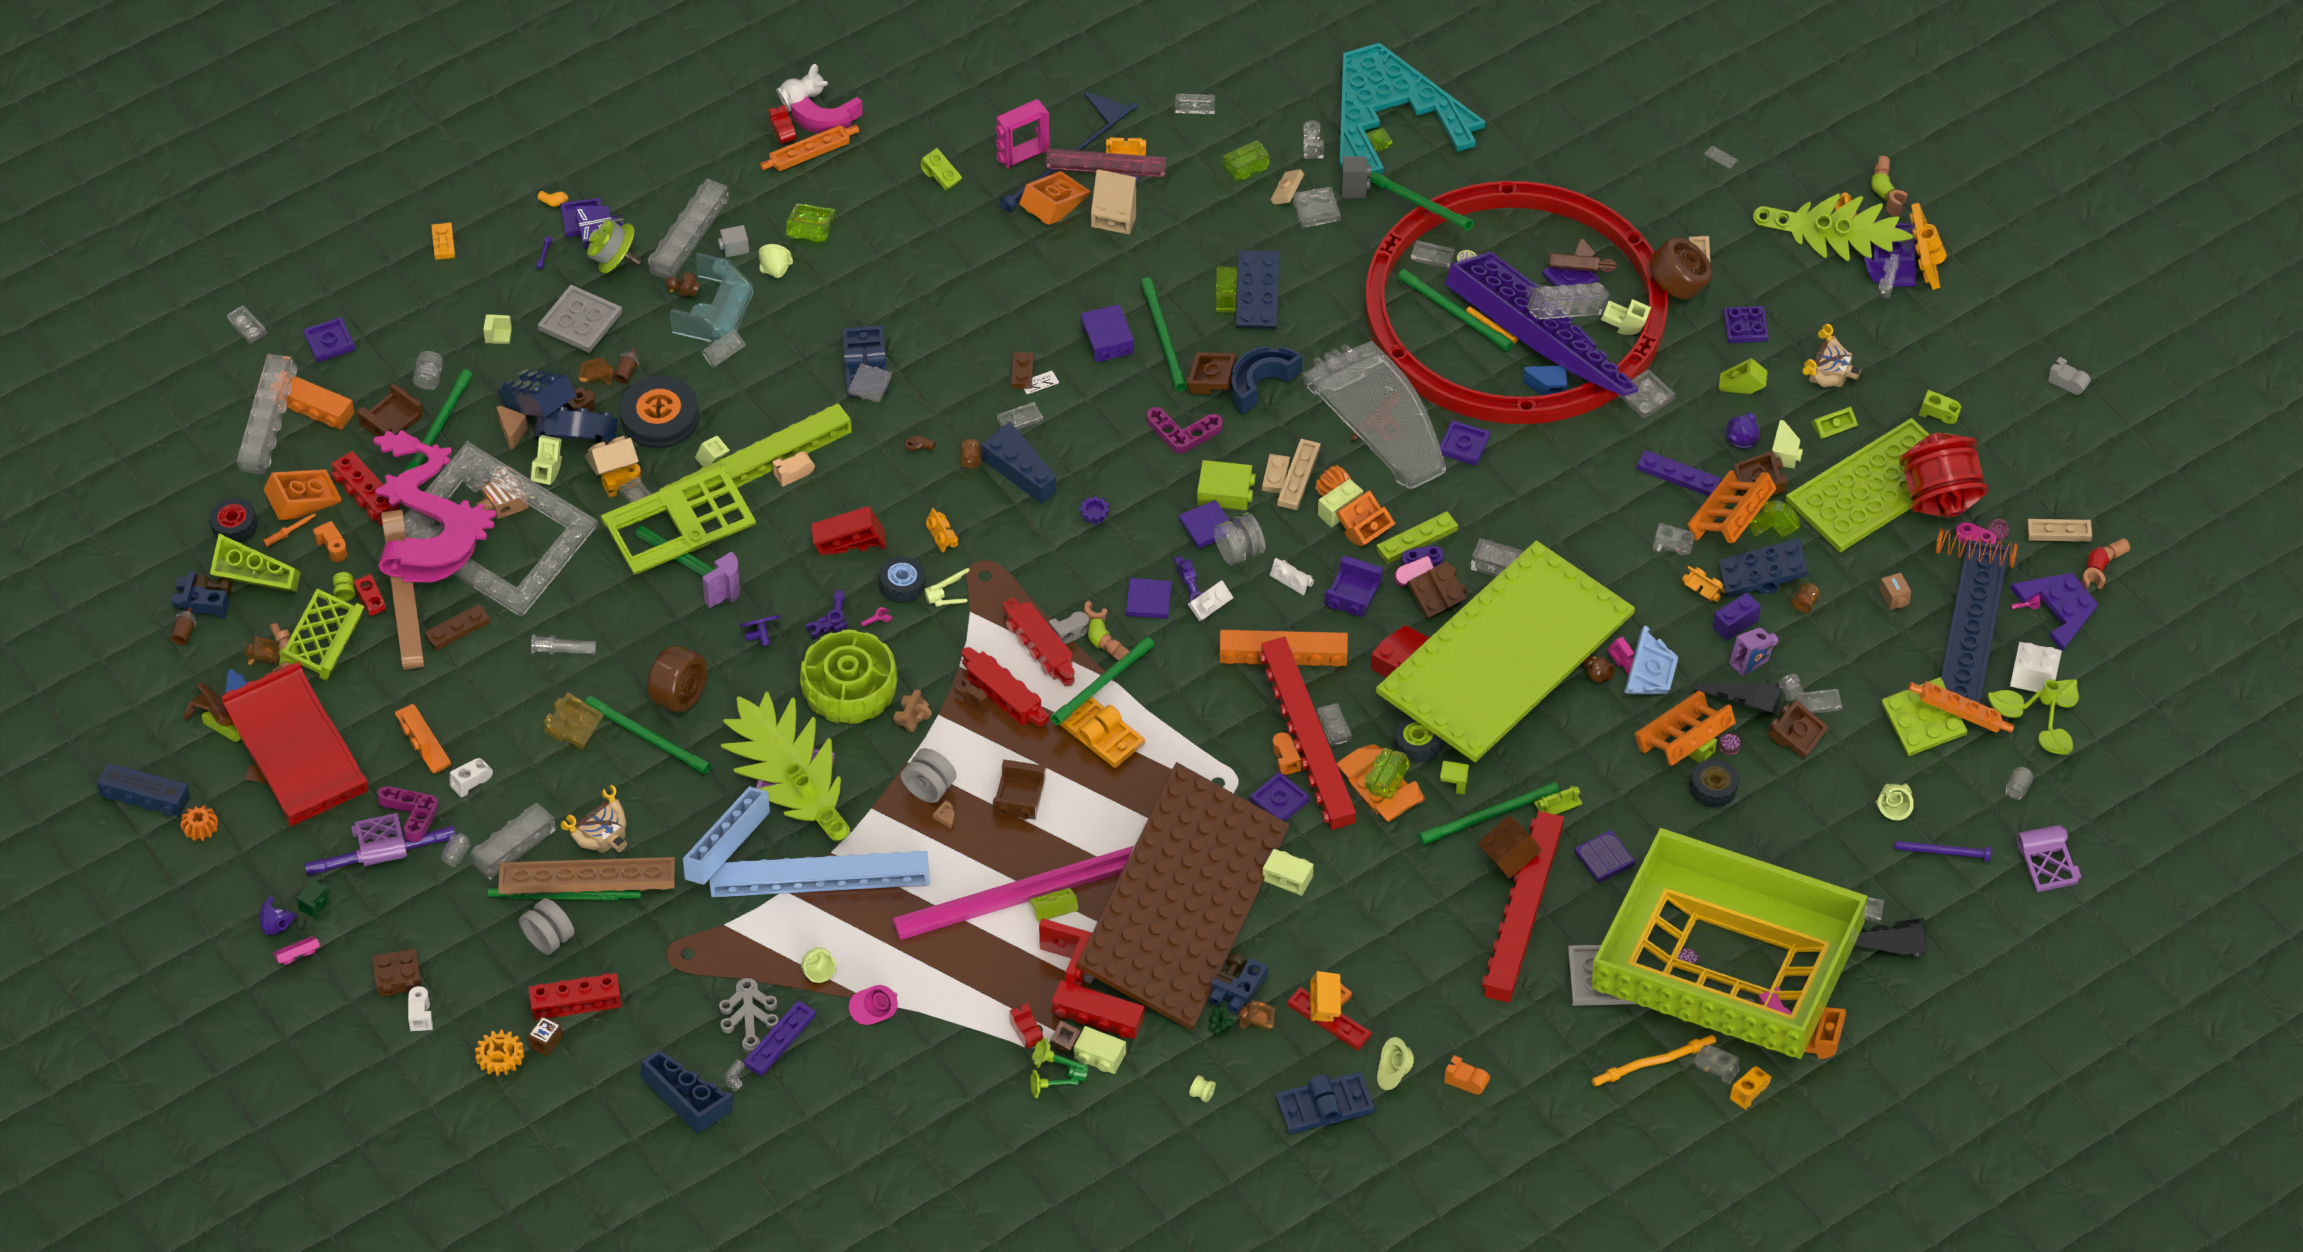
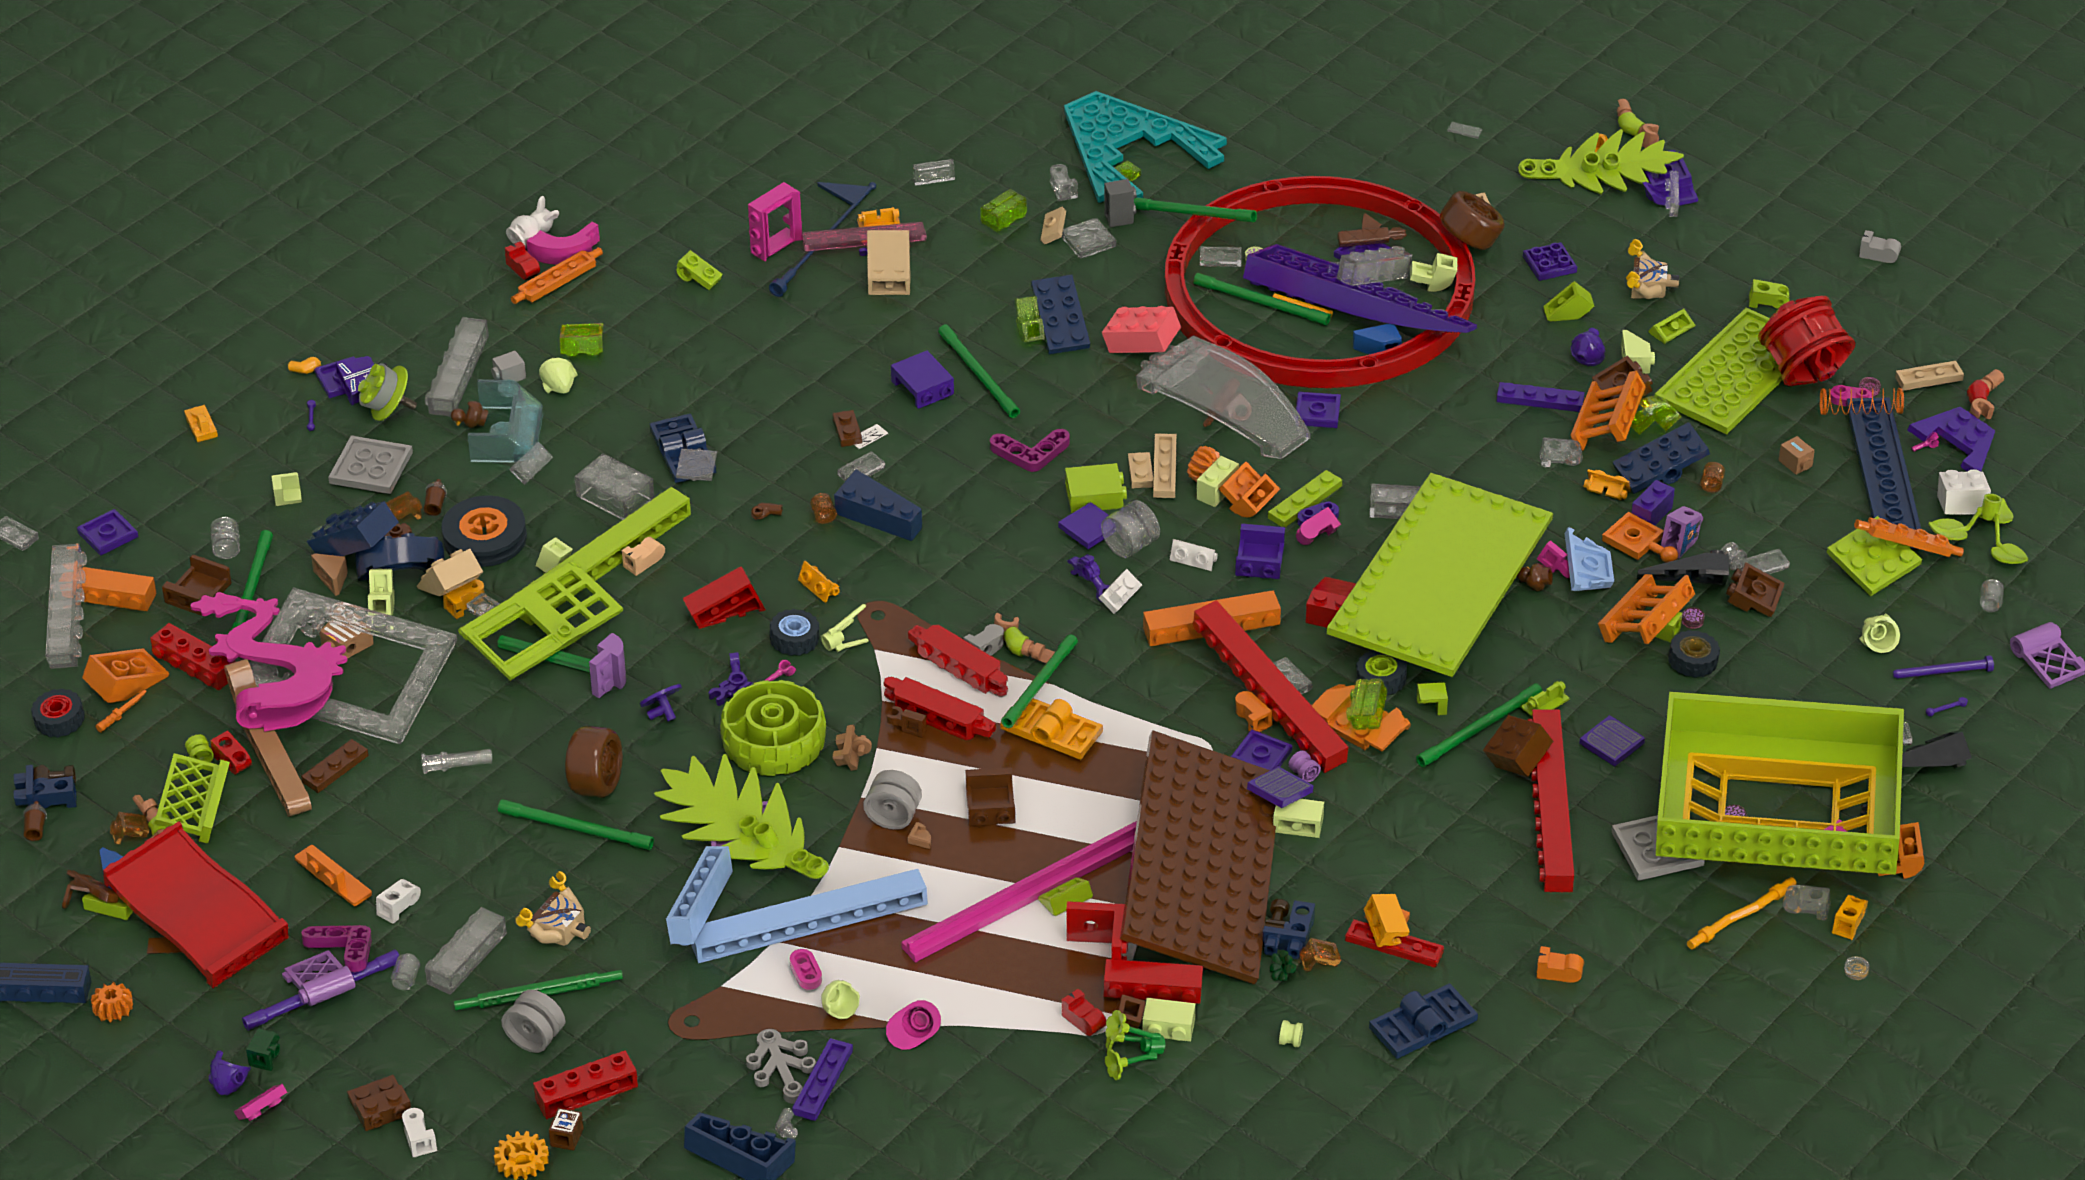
camera: 15 degrees left, 10 degrees down
lime wedge [210,534,301,593] -> none
orange leg [313,521,347,562] -> none
medium nougat plate [498,857,675,895] -> none
clear yellow plate [543,692,604,749] -> none
orange slope [1019,171,1091,225] -> none
dark purple piece [1079,496,1109,524] -> none
dark purple tile [1126,578,1172,619] -> none
reddish brown plate [1186,352,1237,394] -> none
dark blue brick [1231,346,1302,414] -> none
yellowish green piece [1377,1037,1414,1090] -> none
reddish brown plate [1407,561,1467,619] -> none
clear plate [1618,369,1676,419] -> none
light orange plate [1910,203,1947,290] -> none
none -> clear brick [575,453,654,520]
none -> dark pink plate [790,949,822,990]
none -> coral brick [1102,306,1181,353]
none -> dark purple tile [1247,766,1314,808]
none -> medium lavender wheel [1289,751,1321,782]
none -> orange plate [1602,512,1678,563]
none -> clear tile [1844,957,1869,980]
none -> dark purple hinge [1926,697,1968,716]

